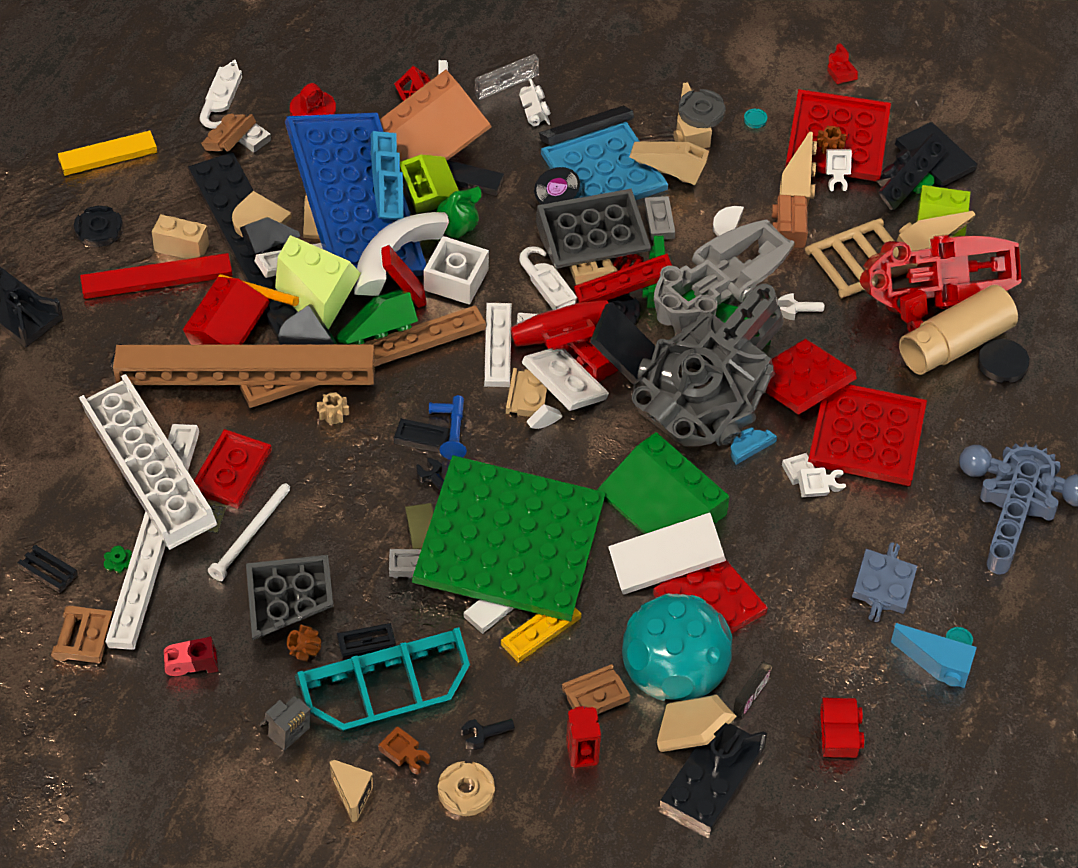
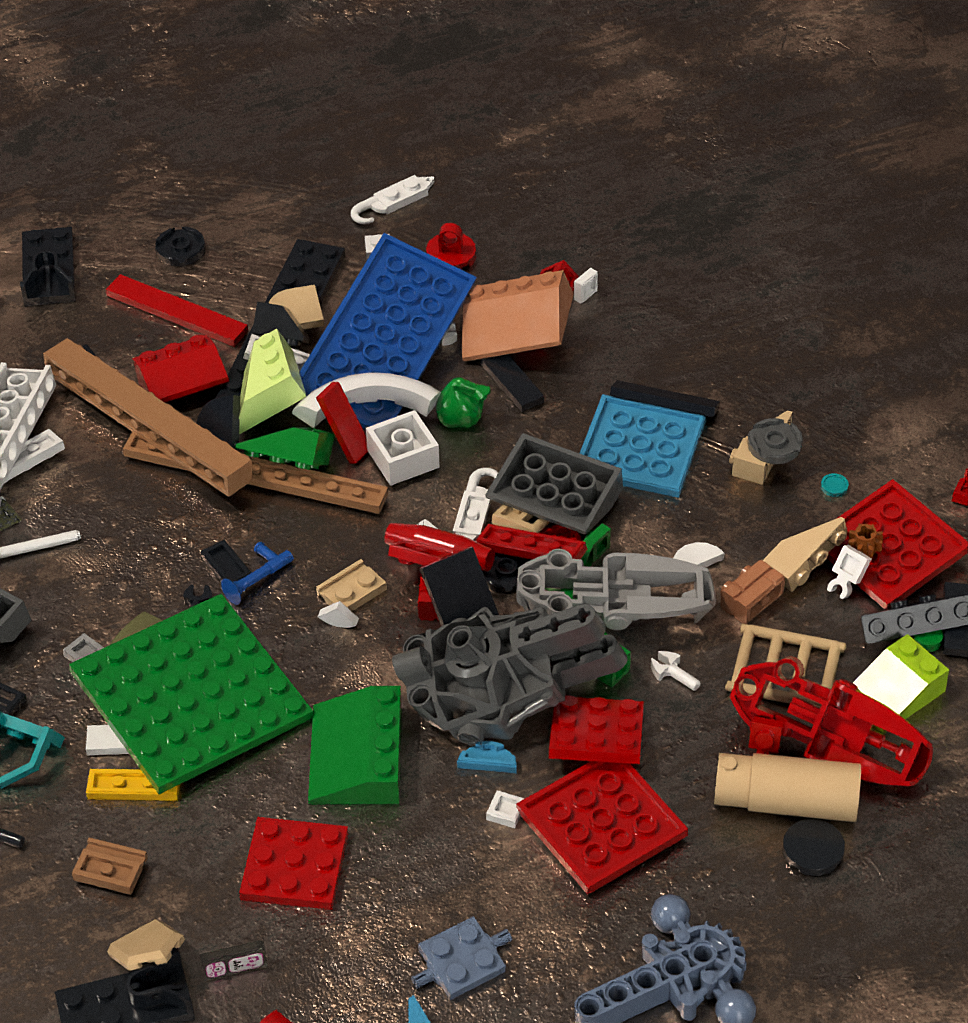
camera: 45 degrees right, 5 degrees down
yellow tile [58,131,157,176] -> none
tan brick [152,214,209,259] -> none
red tile [193,429,272,509] -> none
medium nougat plate [201,113,256,151] -> none
light orange bar [218,274,299,306] -> none
tan gear [317,392,349,425] -> none
dark azure slope [370,131,403,220] -> none
lime slope [400,154,459,214] -> none
clear tile [475,54,539,100] -> none
white tile [484,303,511,387] -> none
white hinge [519,78,551,126] -> none
white tile [522,348,609,411] -> none
black tile [534,167,582,205] -> none
red brick [566,706,601,768] -> none
white tile [608,513,726,595] -> none
teal rock [622,593,733,701] -> none
tan slope [629,142,709,185] -> none
light grey plate [644,196,675,240] -> none
white plate [797,468,846,497] -> none
tan slope [897,211,976,251] -> none

